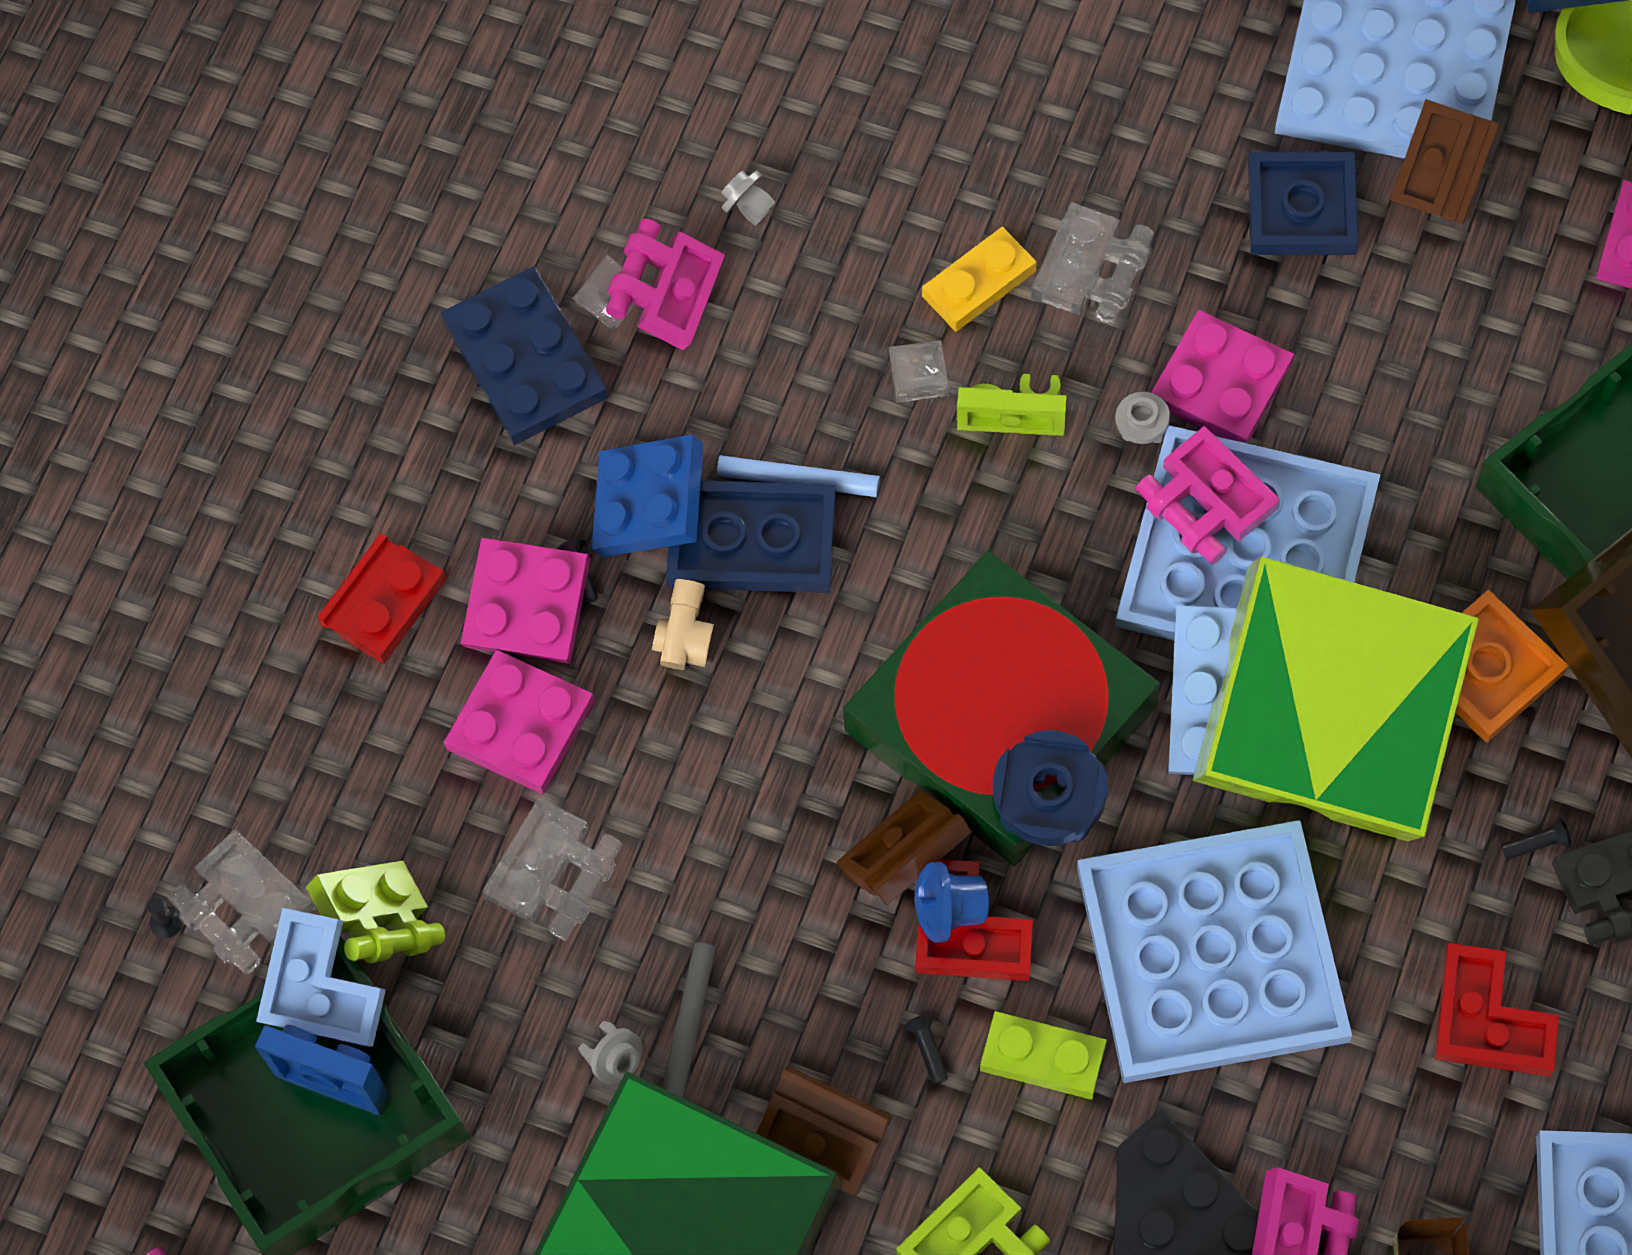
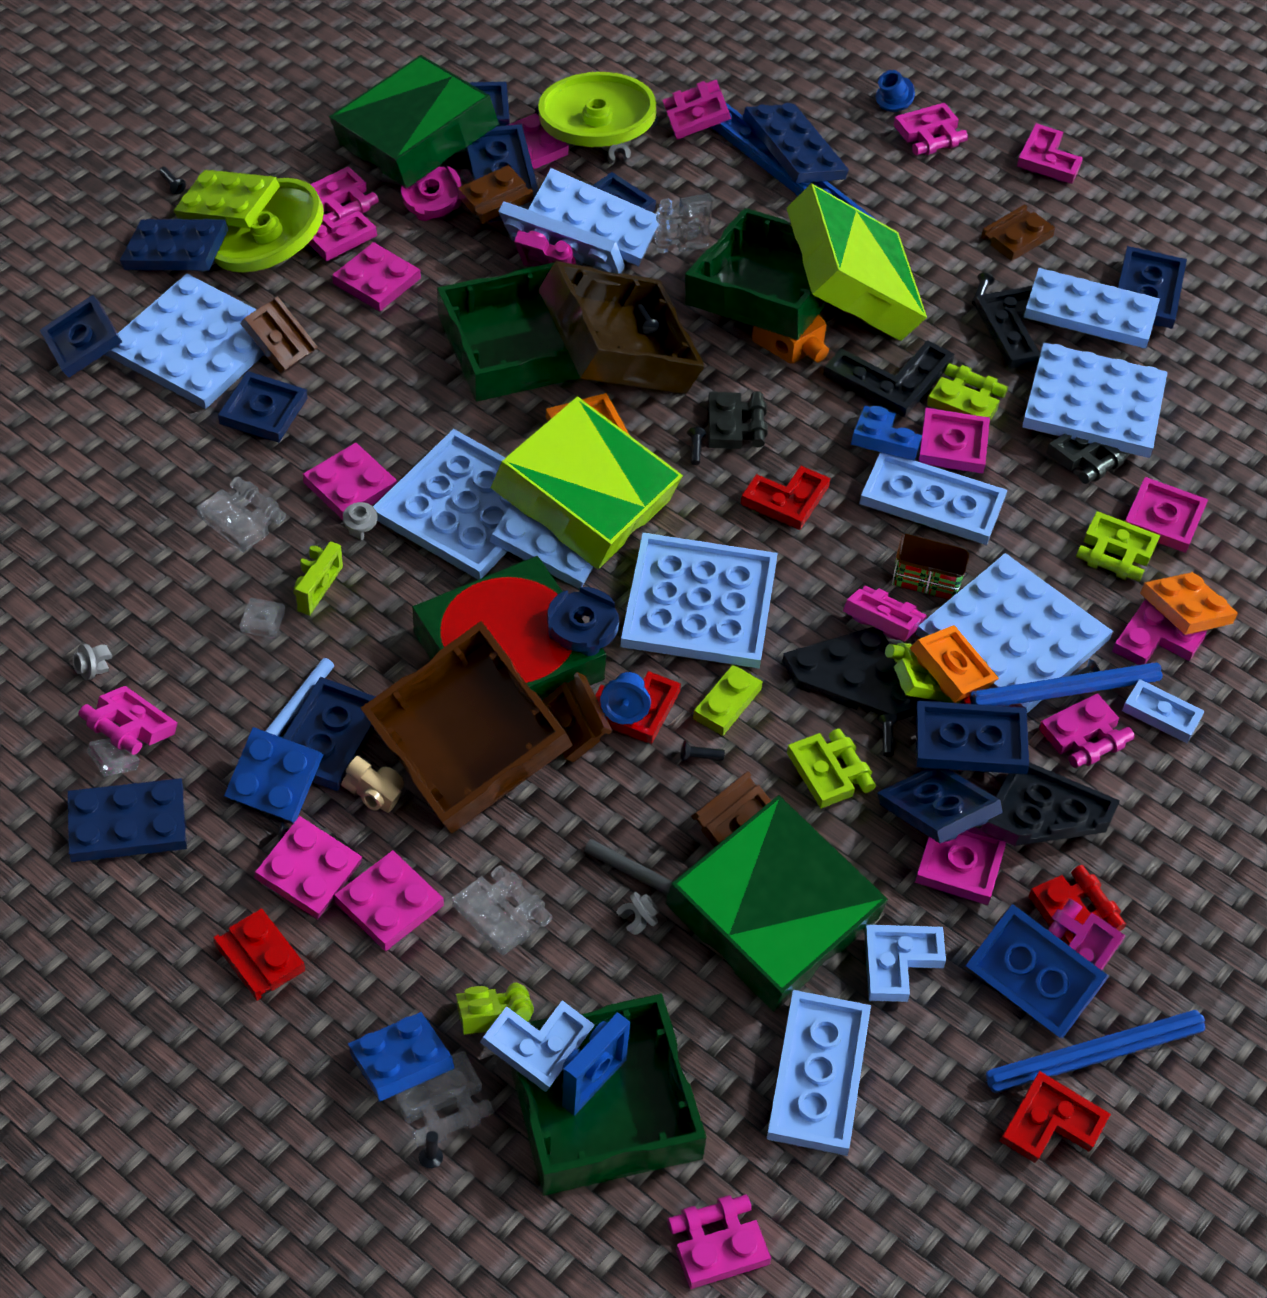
camera: 80 degrees left, 15 degrees down
yellow plate [922,226,1037,332] -> none
dark pink plate [1136,426,1281,565] -> none
none -> blue plate [348,1012,455,1101]
none -> reddish brown tile [361,621,573,833]

